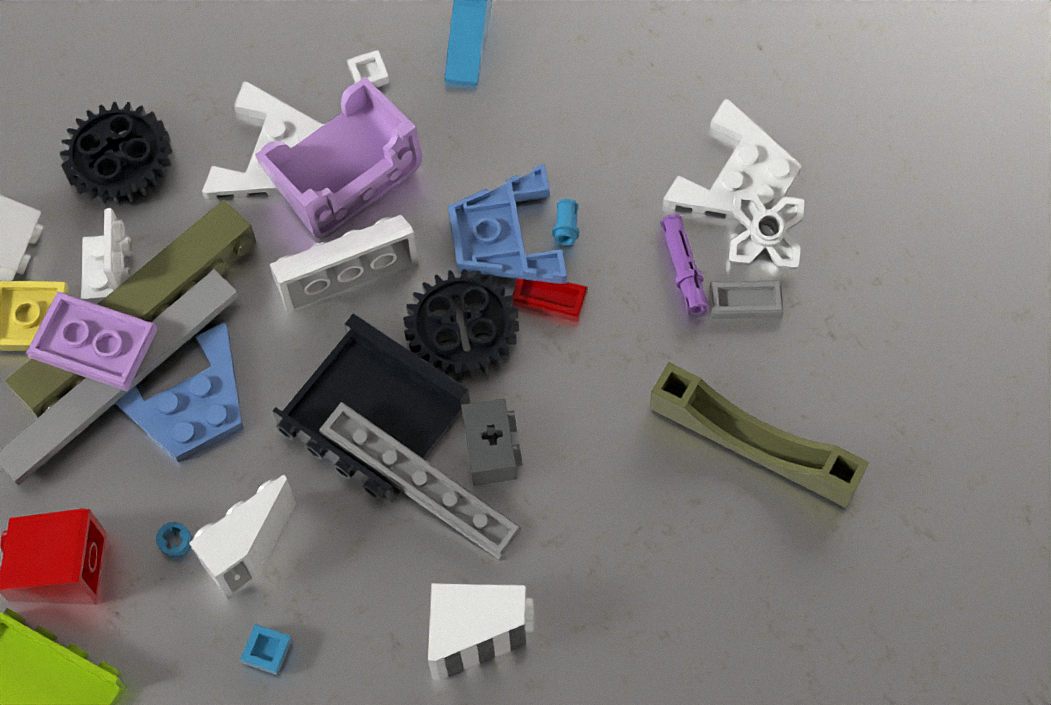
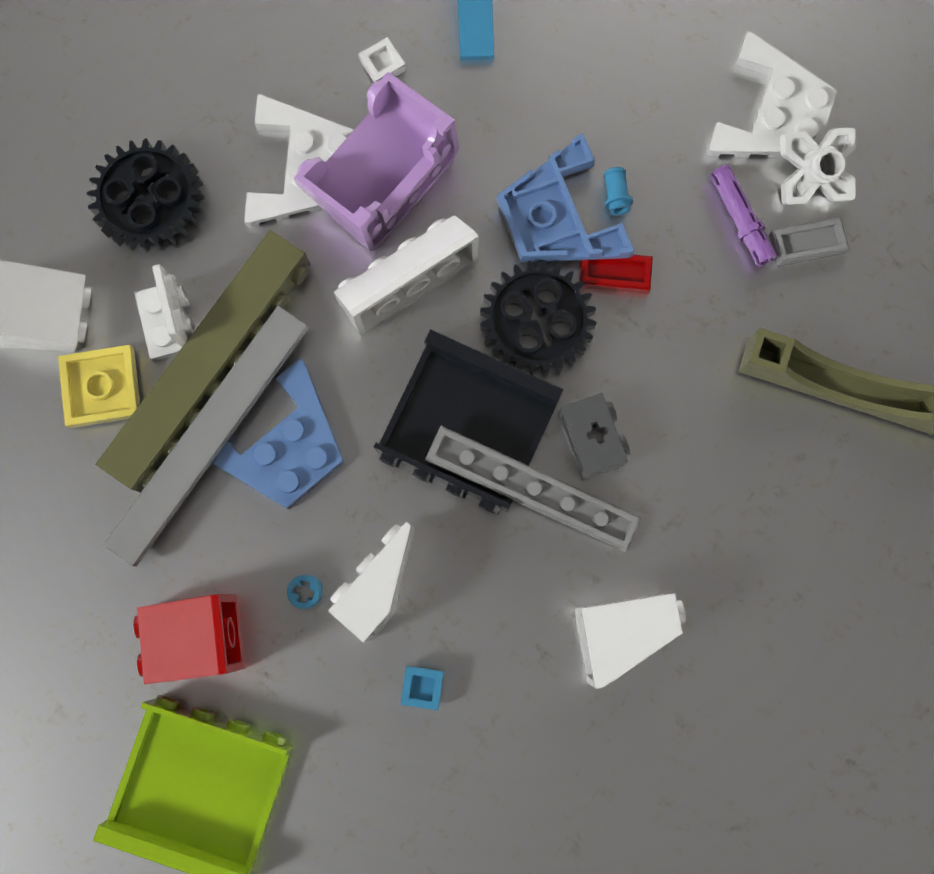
camera: 10 degrees left, 15 degrees up
lavender tile [26,291,158,392] -> none

